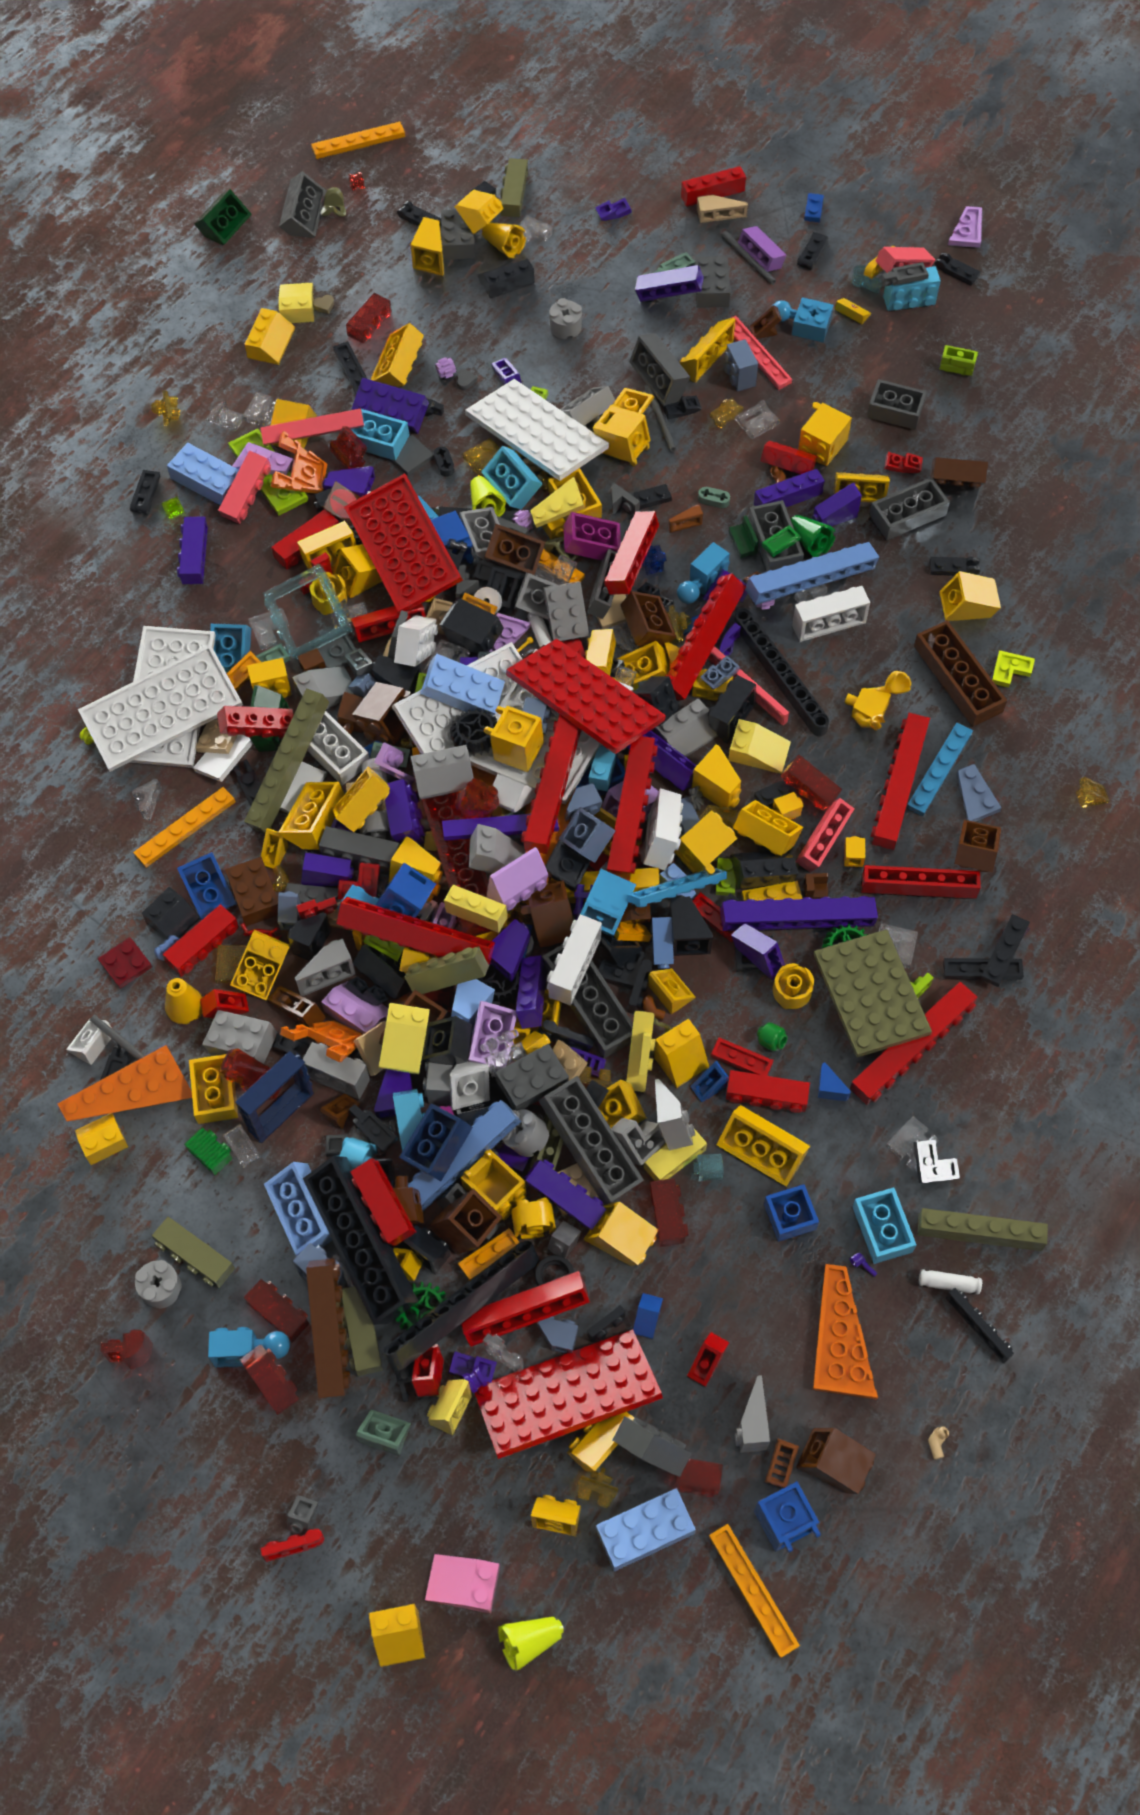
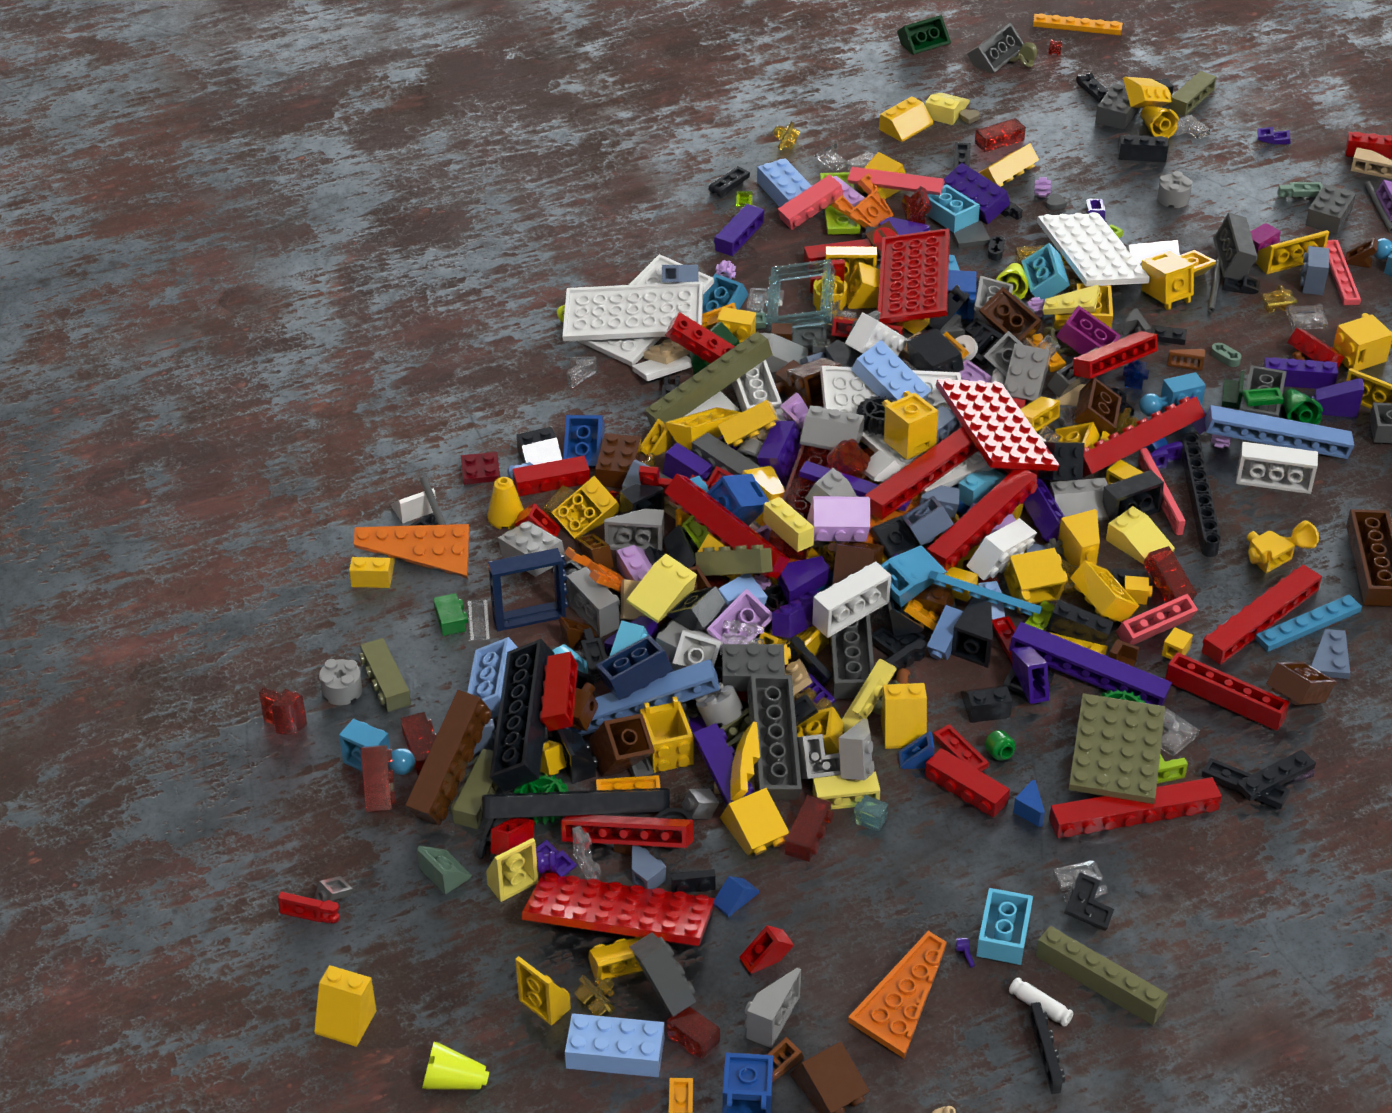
camera: 30 degrees right, 20 degrees down
light orange plate [133,787,236,868] -> none
yellow brick [189,1054,238,1124] -> none
clear red brick [219,1048,281,1100] -> none
yellow slope [411,217,444,276] -> none
bright pink slope [425,1554,500,1614] -> none
yellow brick [511,1198,556,1239] -> none
brick [635,265,704,302] -> none
yellow slope [648,968,695,1015] -> none
sand blue slope [700,655,740,690] -> none
yellow slope [716,1105,810,1187] -> none
blue brick [764,1184,819,1242] -> none
yellow brick [773,964,814,1009] -> none
none -> sand blue slope [662,265,699,282]
none -> lavender gear [715,260,736,279]
none -> yellow slope [730,722,760,801]
none -> black slope [961,686,1012,723]
none -> magenta brick [1250,222,1281,255]

